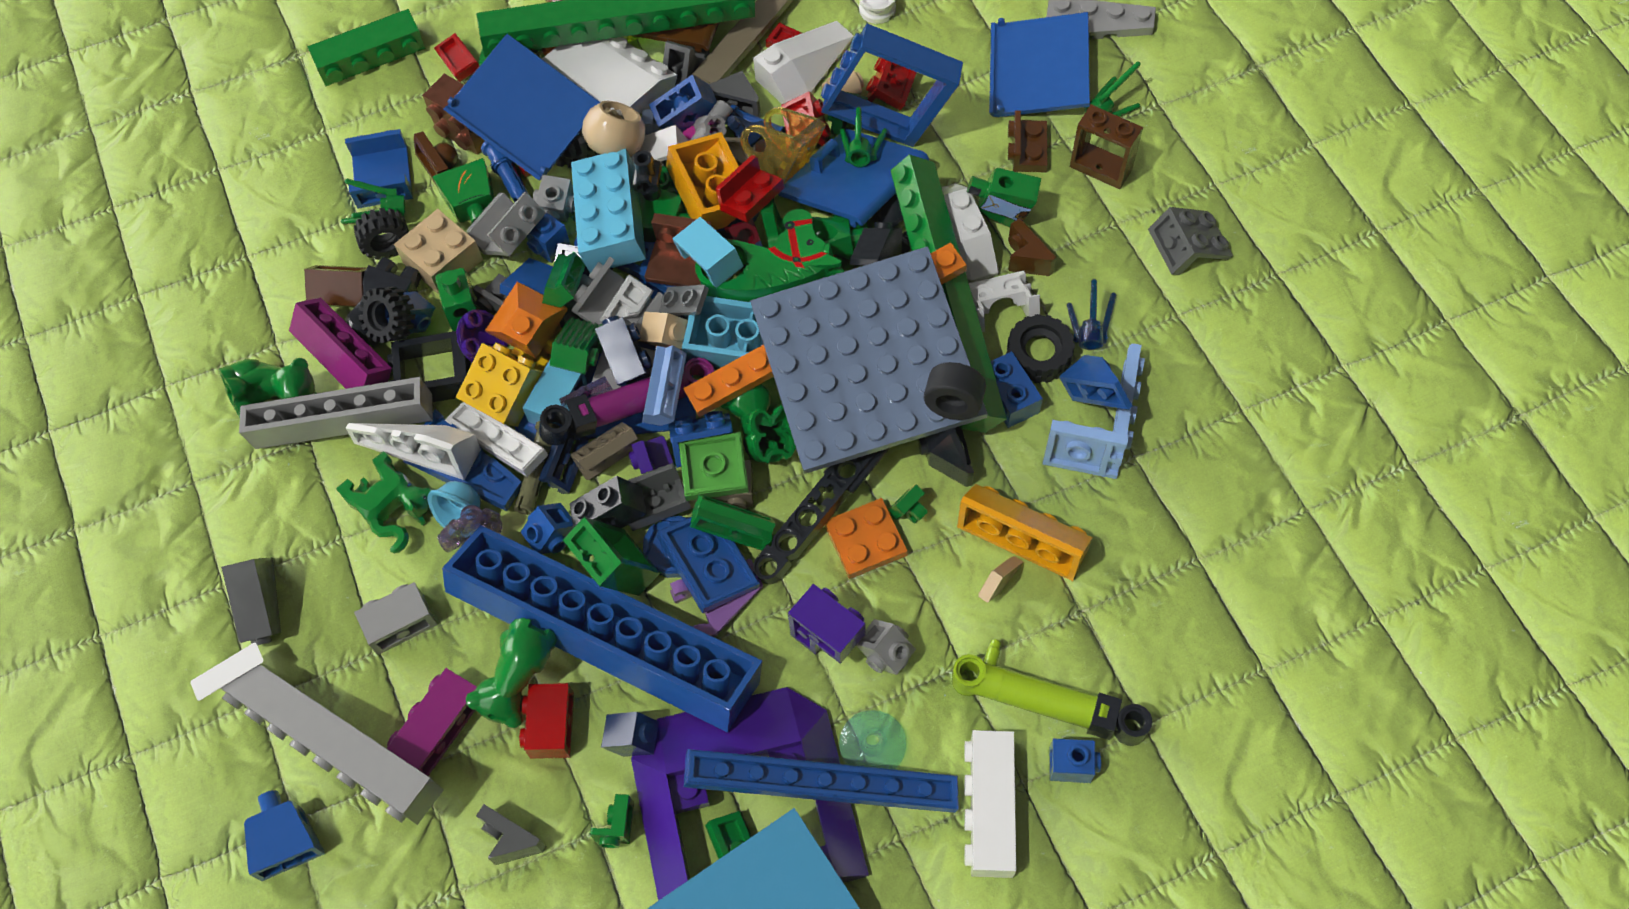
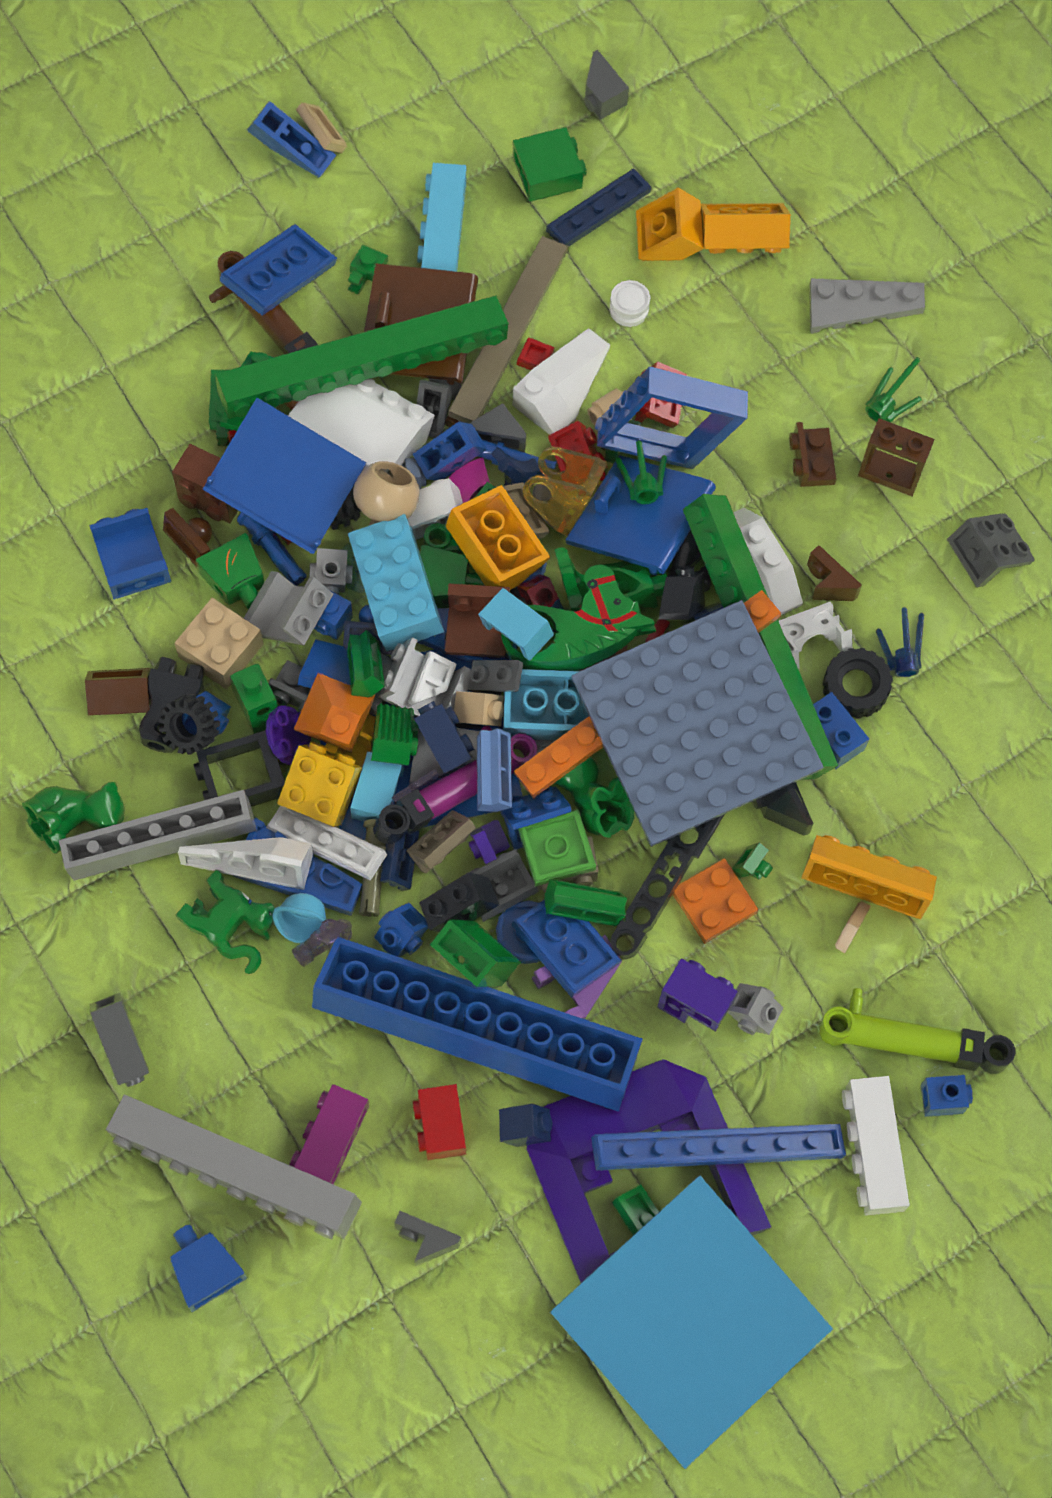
camera: 15 degrees left, 5 degrees up
white sticker [191,643,263,701] -> none
magenta brick [289,298,392,389] -> none
green brick [307,9,426,87] -> none
green plant [341,178,405,224] -> none
black tyre [354,208,409,260] -> none
light grey brick [354,582,437,655] -> none
red tile [434,33,480,82] -> none
green animal [466,618,557,728] -> none
green bracket [590,794,634,849] -> none
black axle [633,150,662,201] -> none
light grey axle [690,100,733,140] -> none
red bracket [716,155,785,223] -> none
clear light blue dish [839,710,906,769] -> none
black tyre [923,362,986,420] -> none
green torso [967,168,1042,227] -> none
blue container [989,12,1090,117] -> none
light blue bracket [1043,344,1145,479] -> none
blue slope [1059,355,1133,410] -> none

